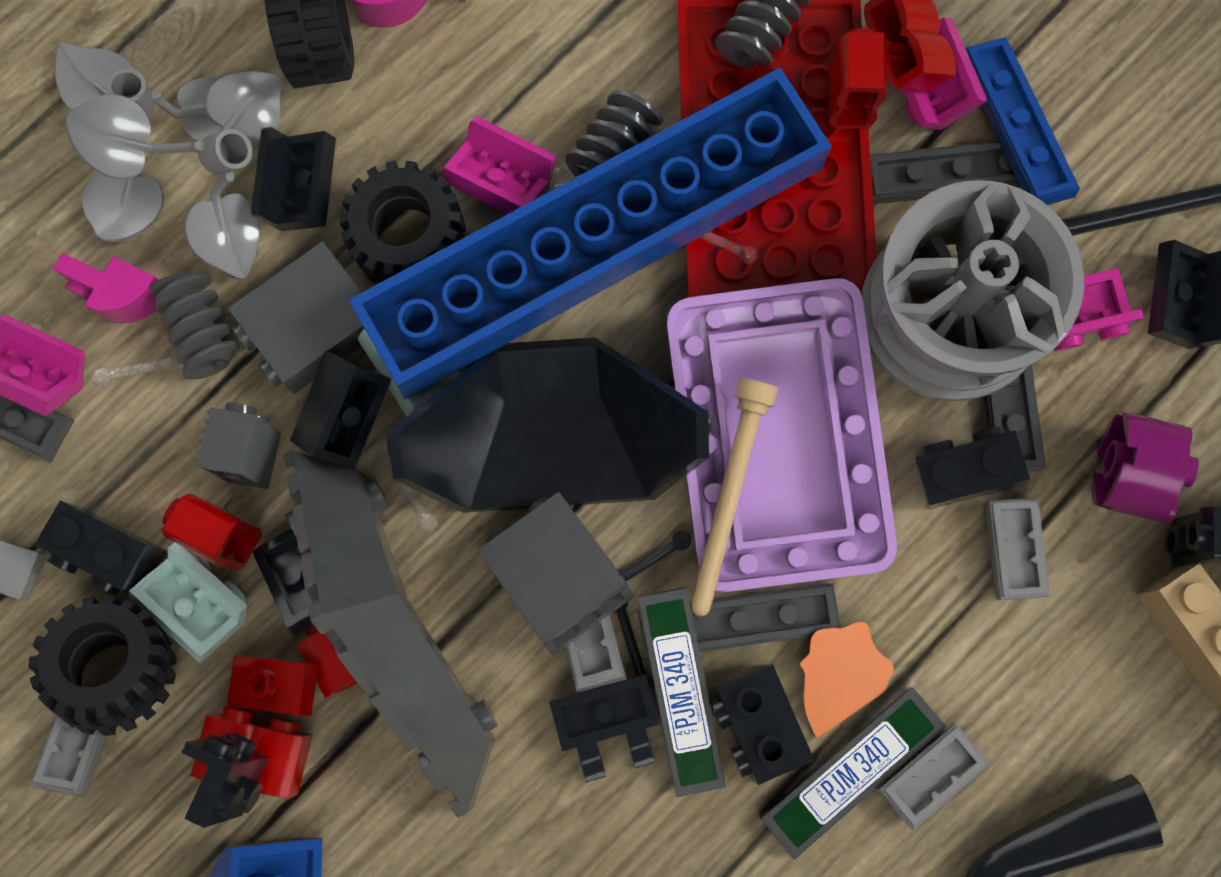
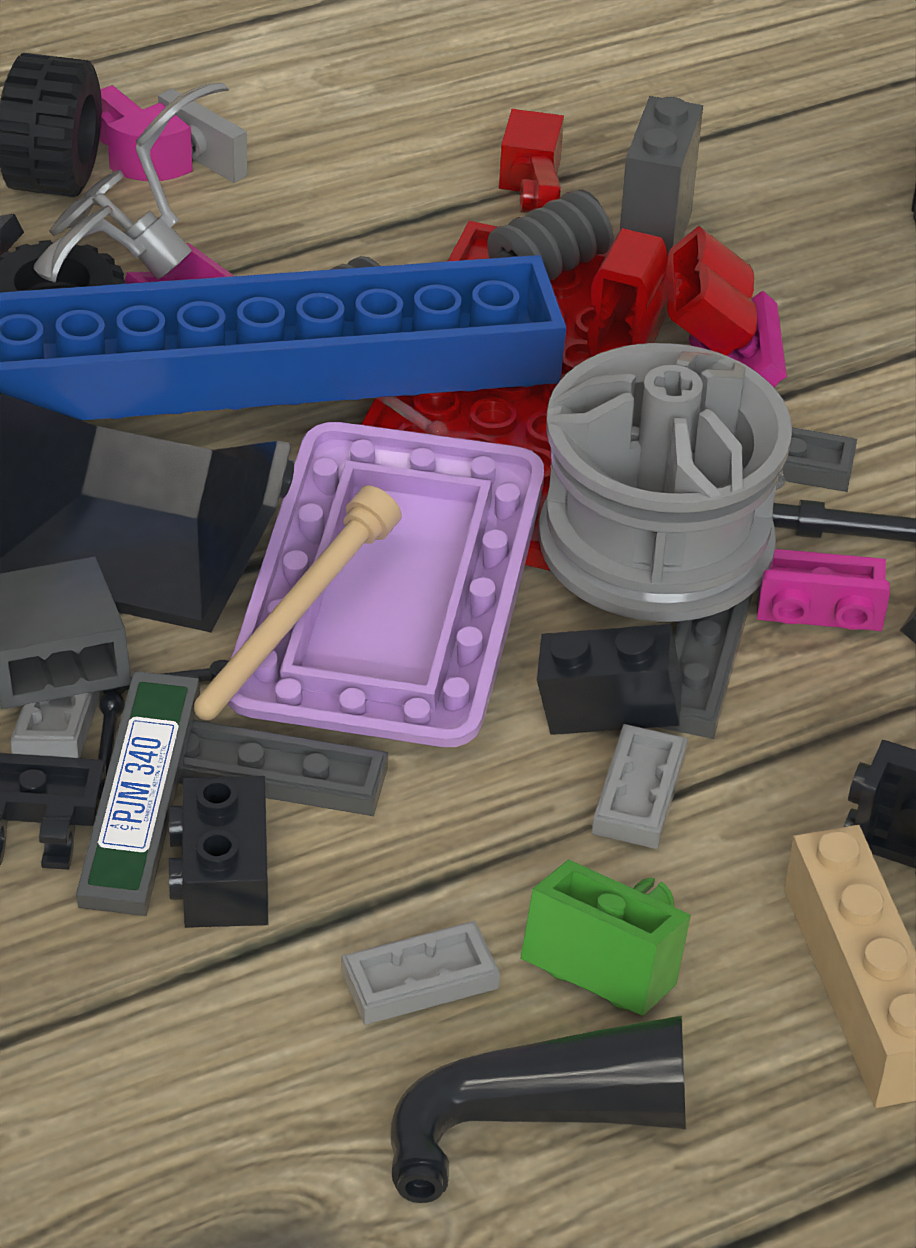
camera: 15 degrees right, 35 degrees down
tile [759,687,946,860] -> none
orange sticker [800,622,894,738] -> none
blue tile [965,37,1080,205] -> none
magenta brick [1091,412,1199,524] -> none
none -> light grey plant [34,83,229,282]
none -> bright green brick [520,859,691,1016]

